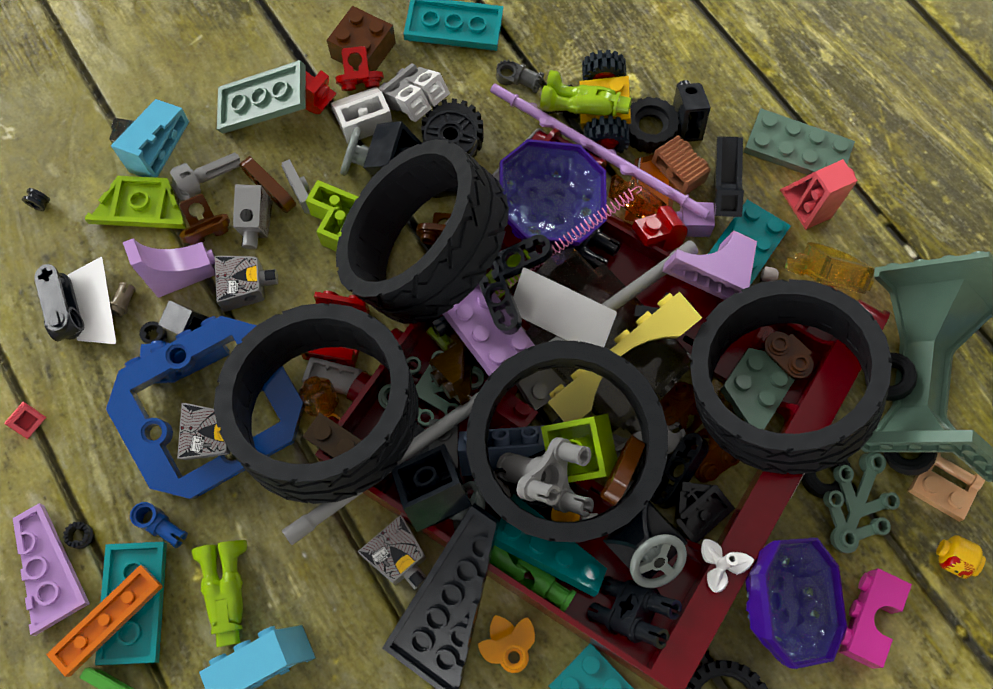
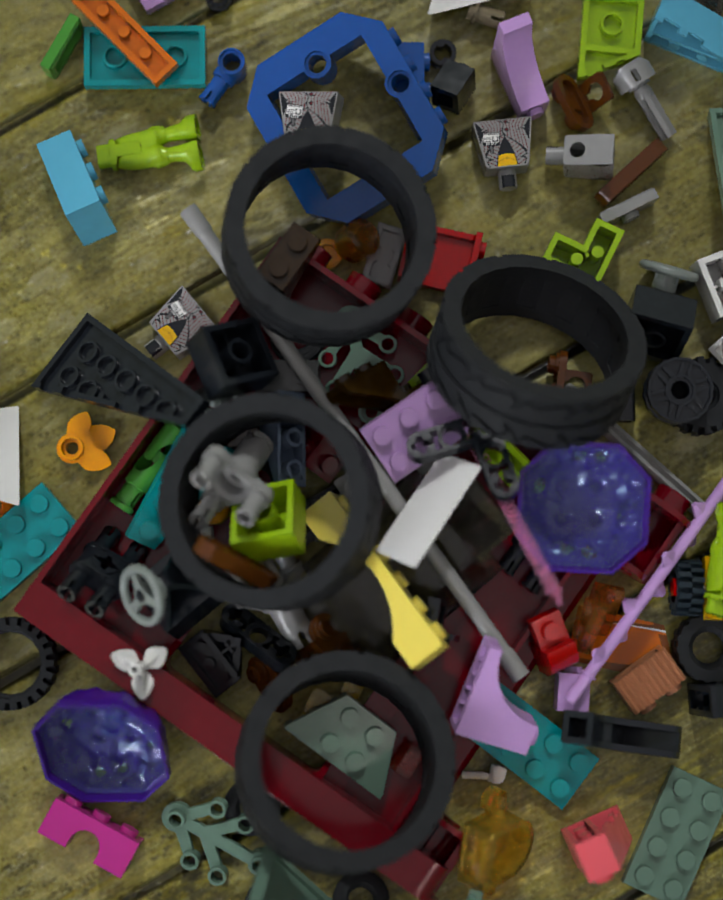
camera: 90 degrees right, 15 degrees up
reddish brown bracket [764,332,814,380] -> none

